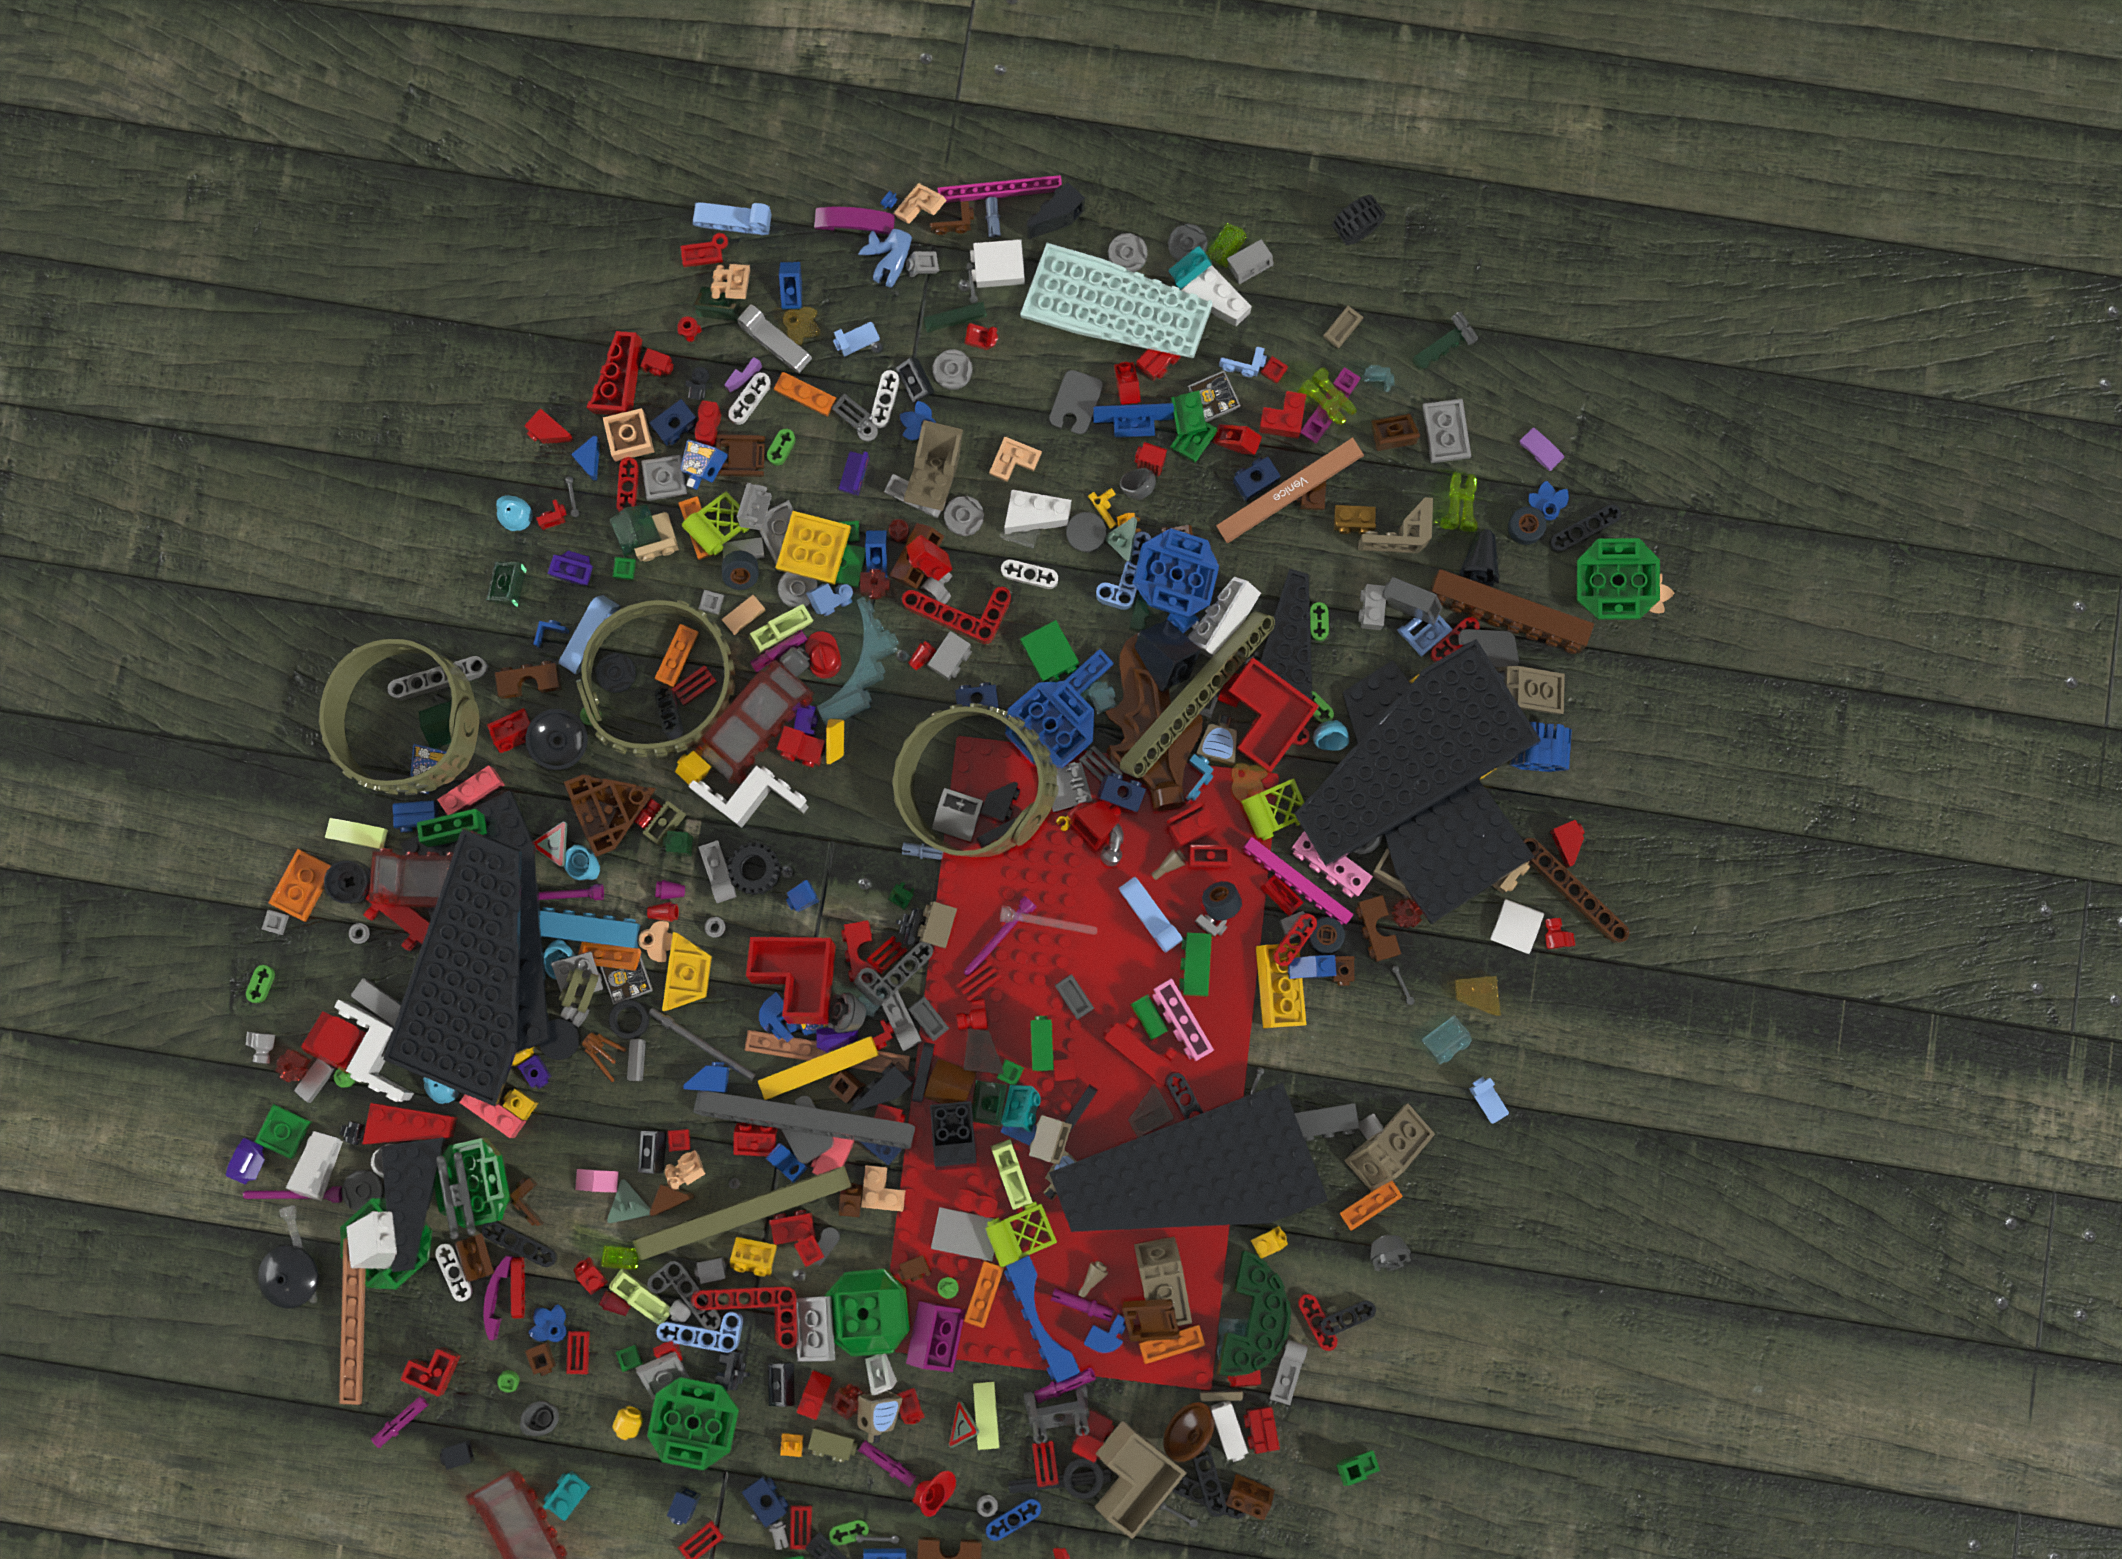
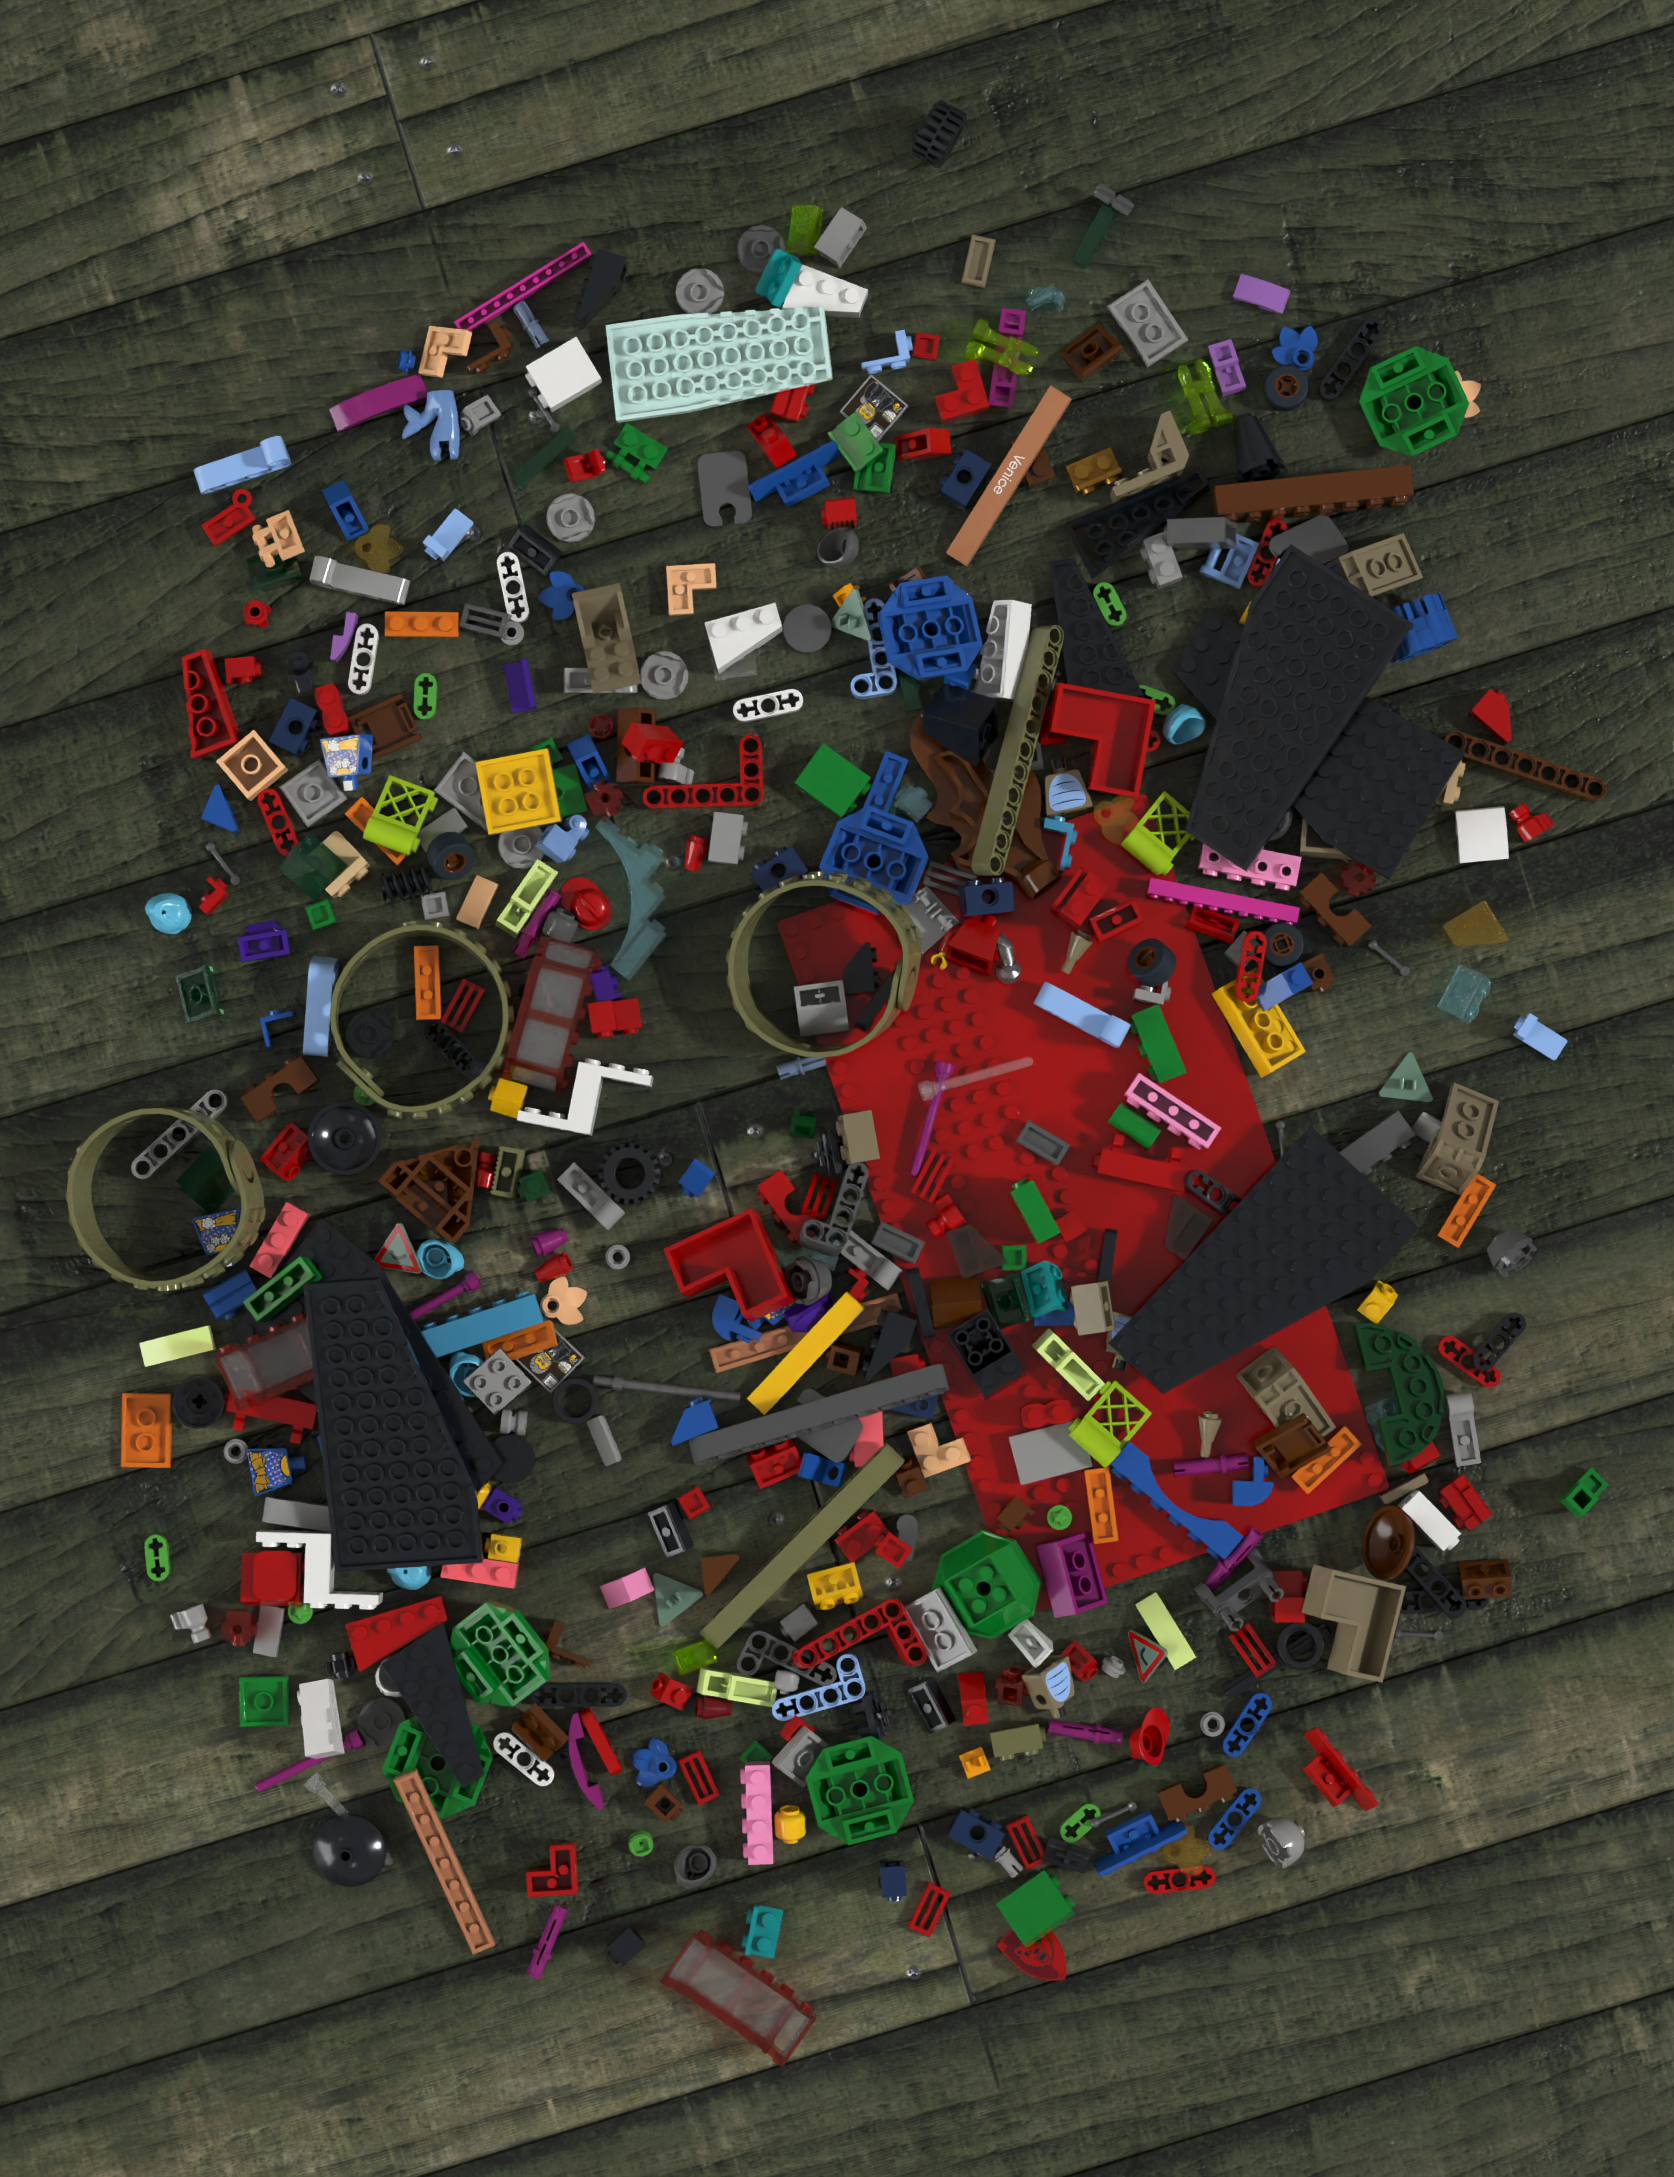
camera: 25 degrees left, 5 degrees up
dark purple slope [226,1138,265,1184] -> none
light grey tile [262,910,289,935] -> none
white slope [347,1212,396,1268] -> none
dark grey piece [437,1152,475,1239] -> none
red slope [524,408,573,444] -> none
olive brick [559,967,599,1013] -> none
dark orange plant [582,1033,626,1082] -> none
yellow wing [662,932,712,1011] -> none
light nougat plate [664,1150,705,1190] -> none
light grey hinge [737,483,772,530] -> none
yellow slope [826,719,844,764] -> none
yellow hose [1088,488,1117,529] -> none
none -> torso [247,1448,307,1496]
none -> black piece [380,864,434,904]
none -> green plate [605,423,668,484]
none -> bright pink brick [740,1761,774,1865]
none -> black wing [1065,467,1210,579]
none -> light grey plate [1101,1656,1126,1678]
none -> medium lavender slope [1208,339,1246,396]
none -> sand green piece [1379,1052,1433,1102]

